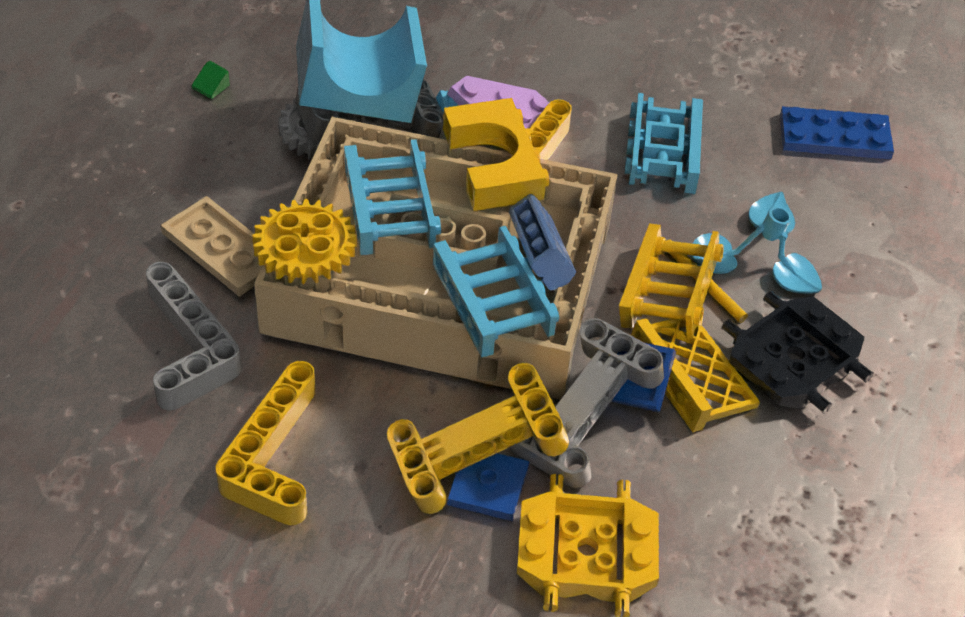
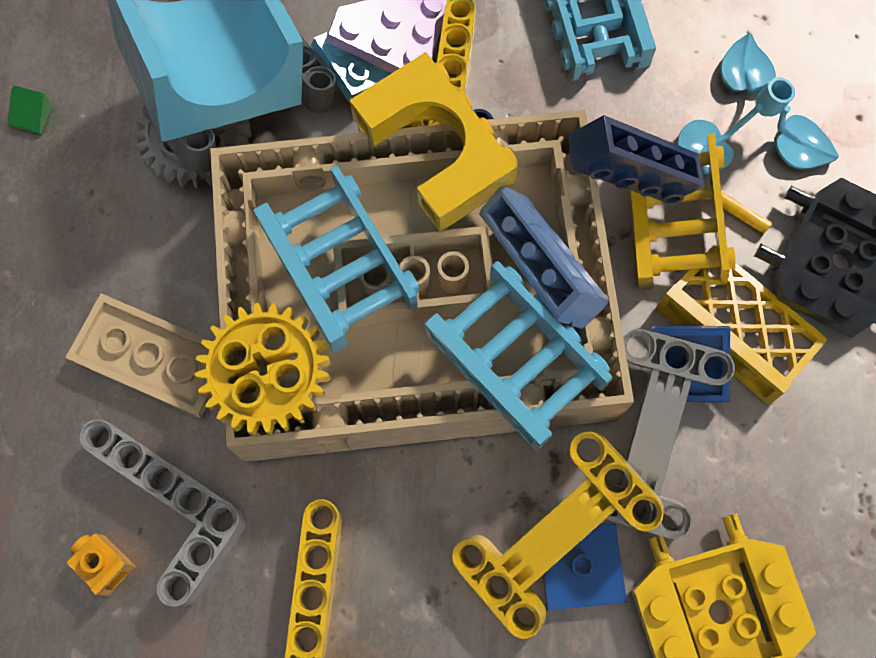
camera: 15 degrees left, 25 degrees up
none -> light orange brick [66,533,137,596]
none -> dark blue brick [568,115,705,204]

